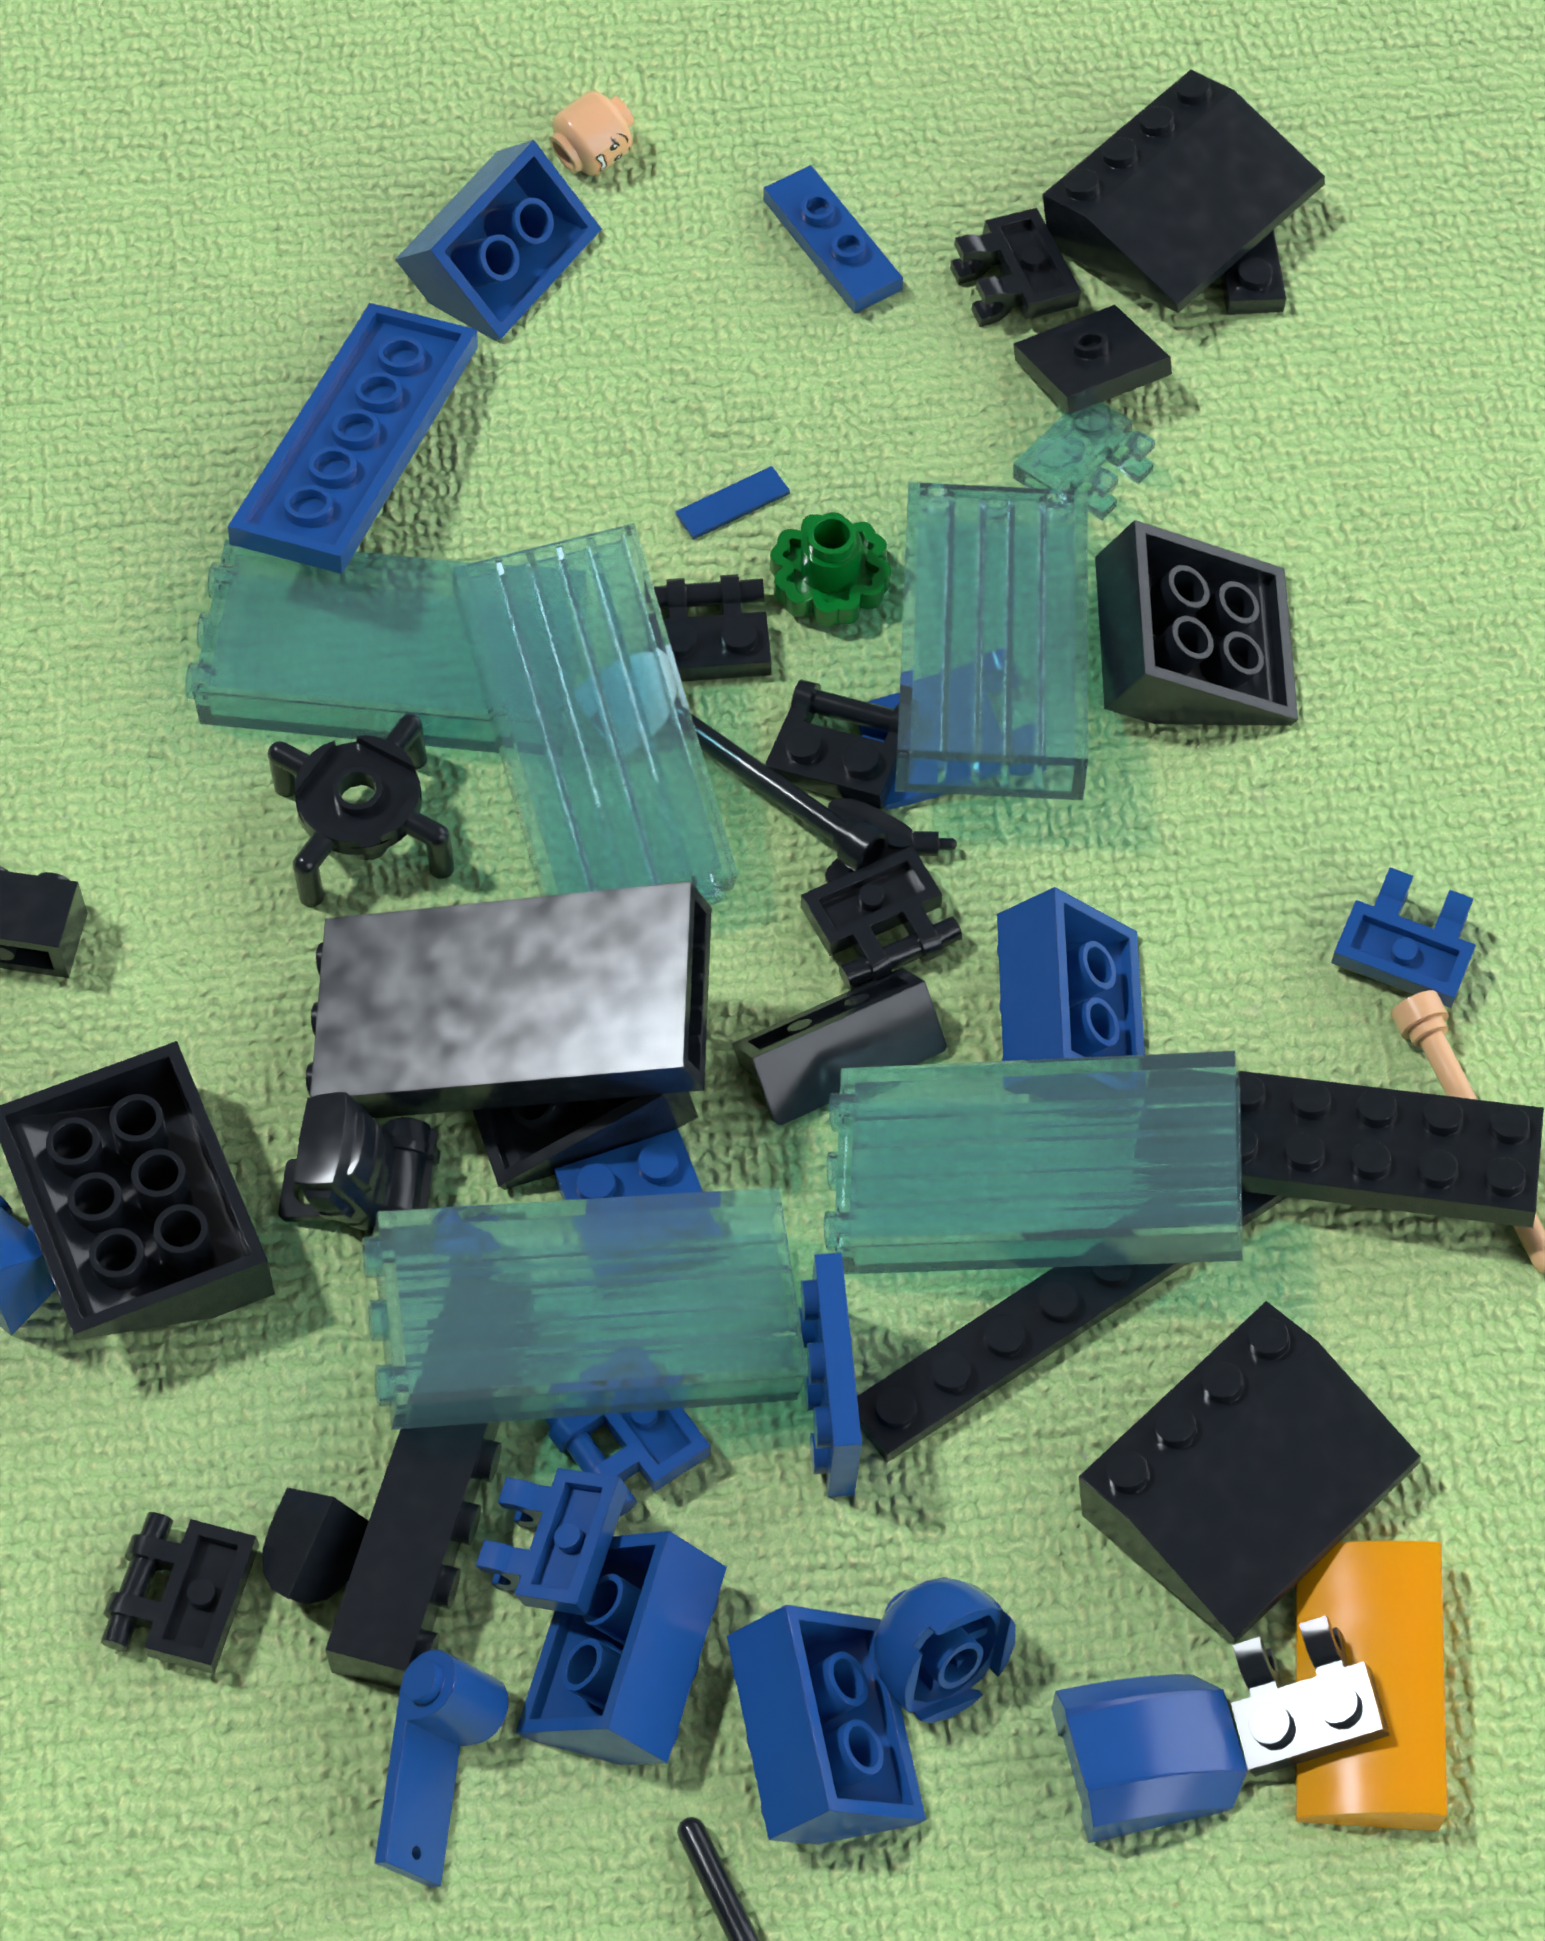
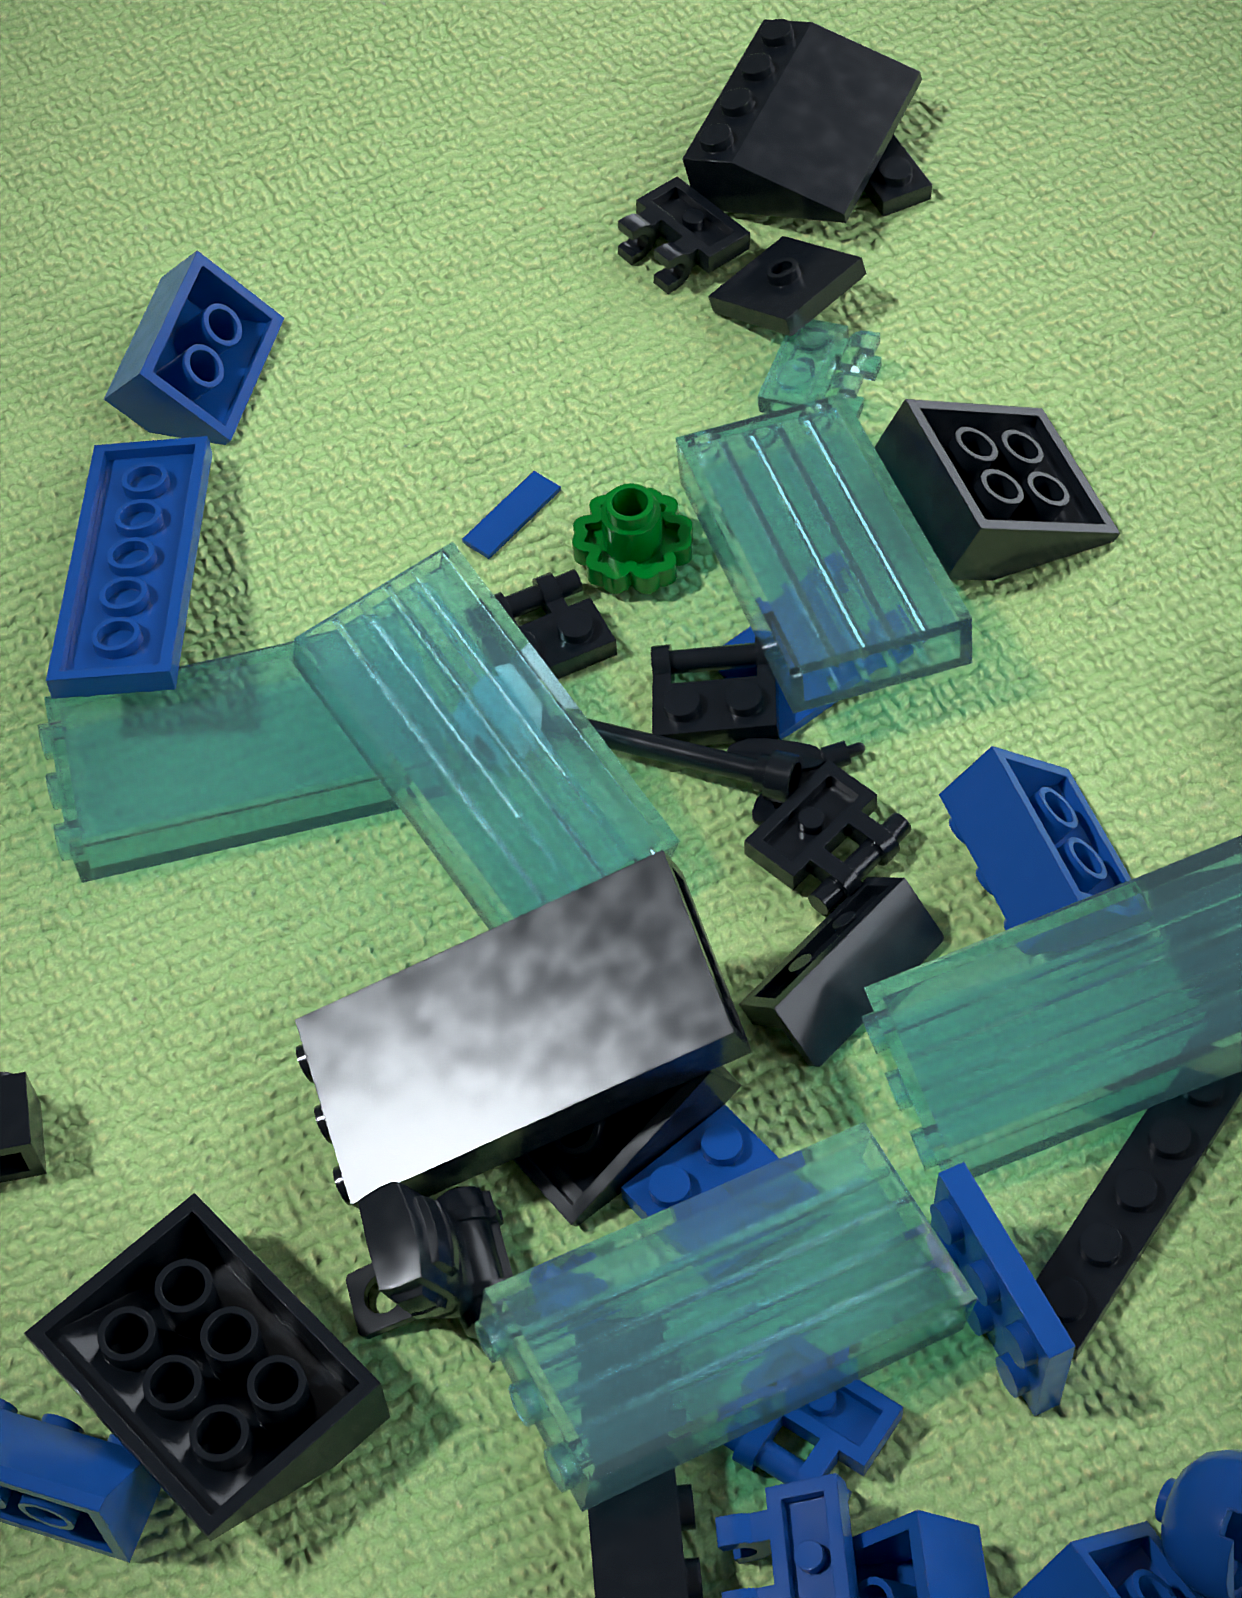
camera: 15 degrees left, 5 degrees down
black plate [268,714,454,907] -> none
light nougat head [549,90,635,176] -> none
blue plate [763,165,903,314] -> none

